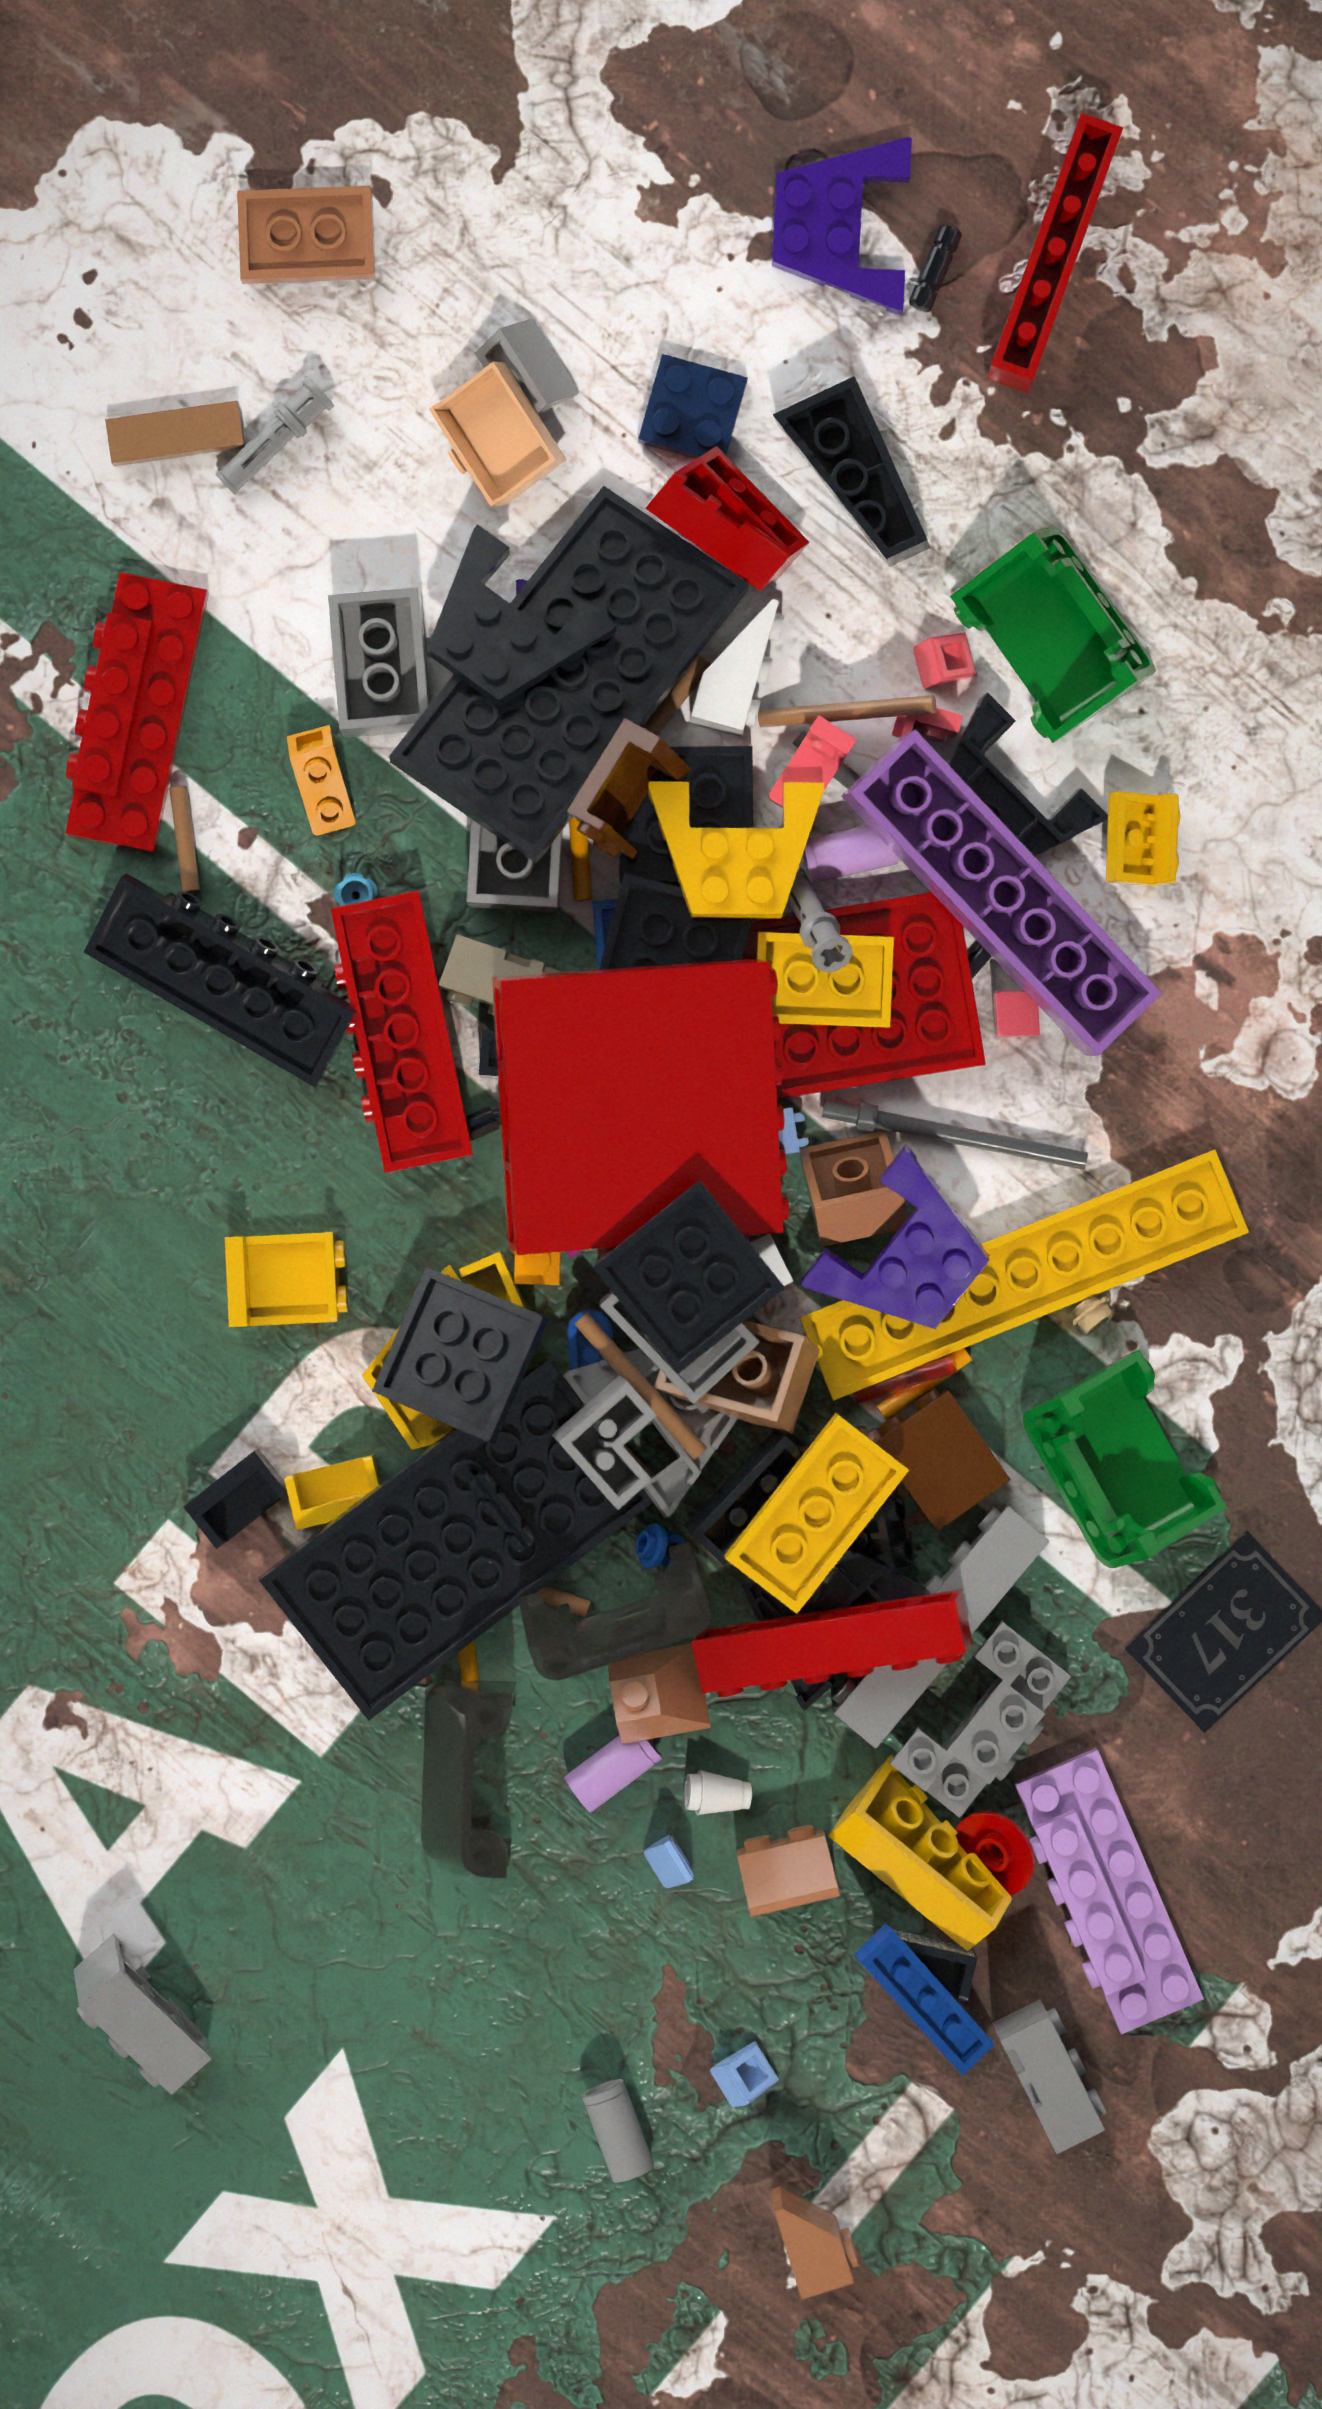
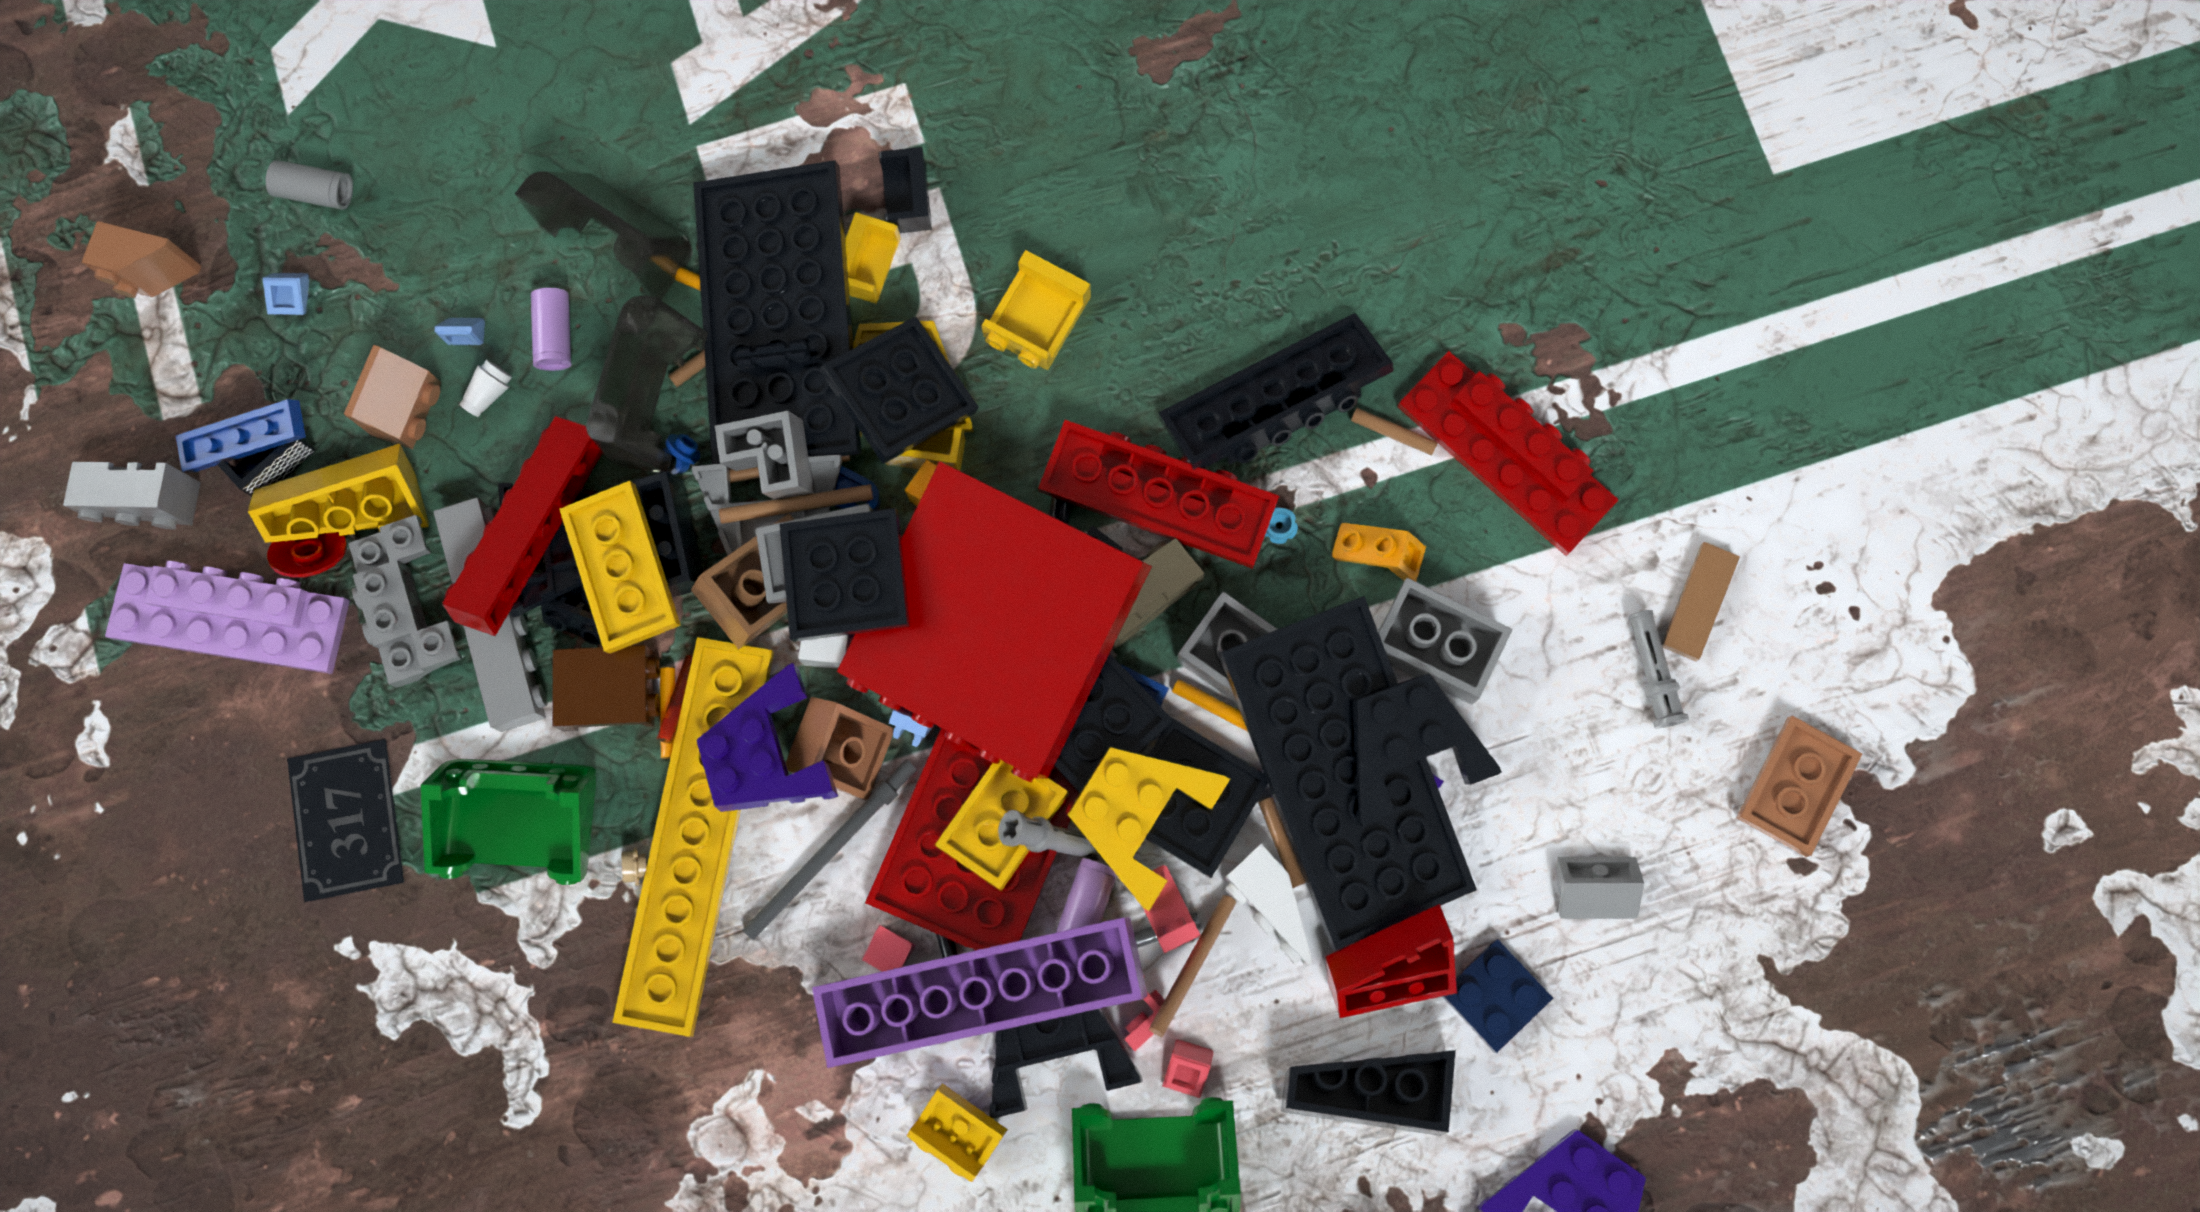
camera: 125 degrees right, 10 degrees down
light nougat container [429,362,567,507] -> none
reddish brown panel [567,718,691,859] -> none
nougat slope [607,1643,711,1744] -> none

